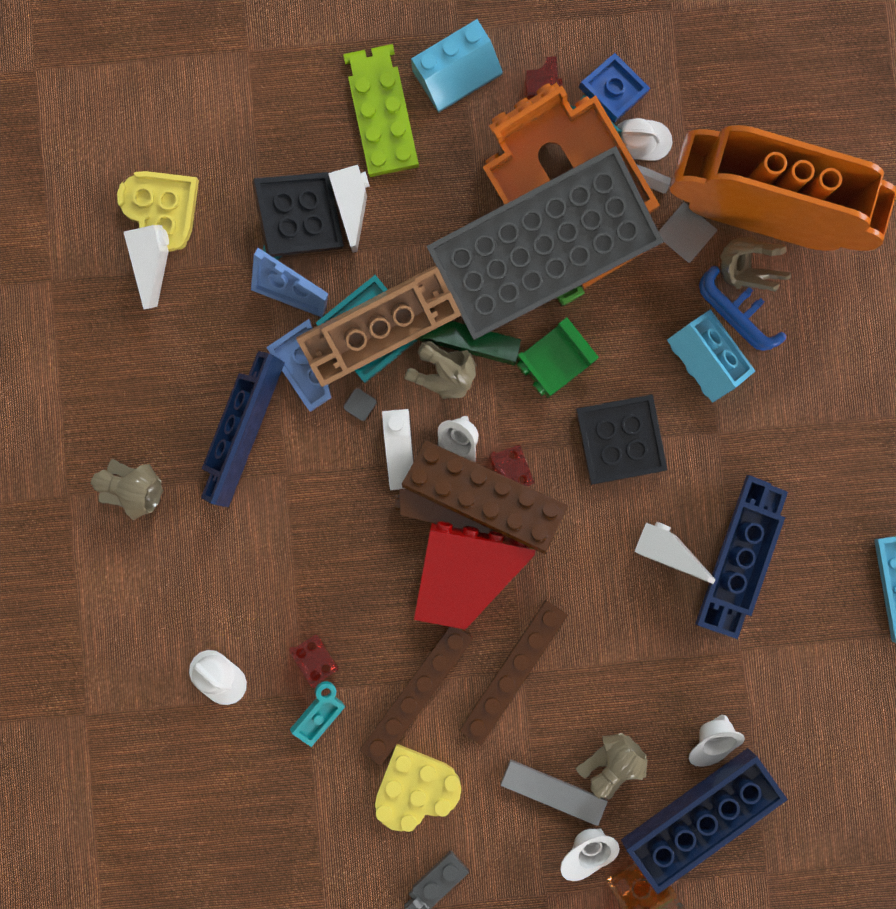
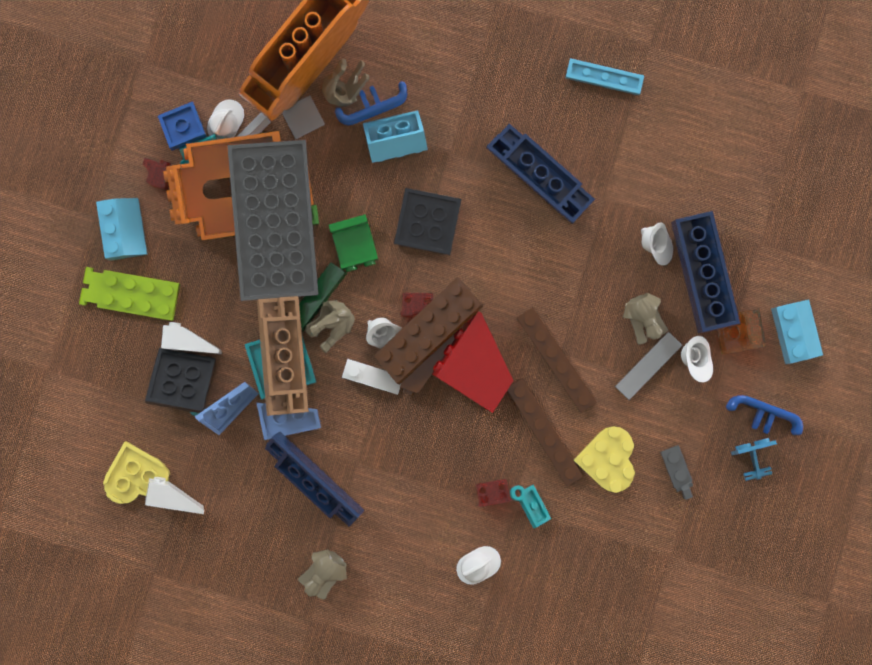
camera: 65 degrees left, 0 degrees up
dark grey piece [344,388,377,421] -> none
white slope [634,522,715,584] -> none

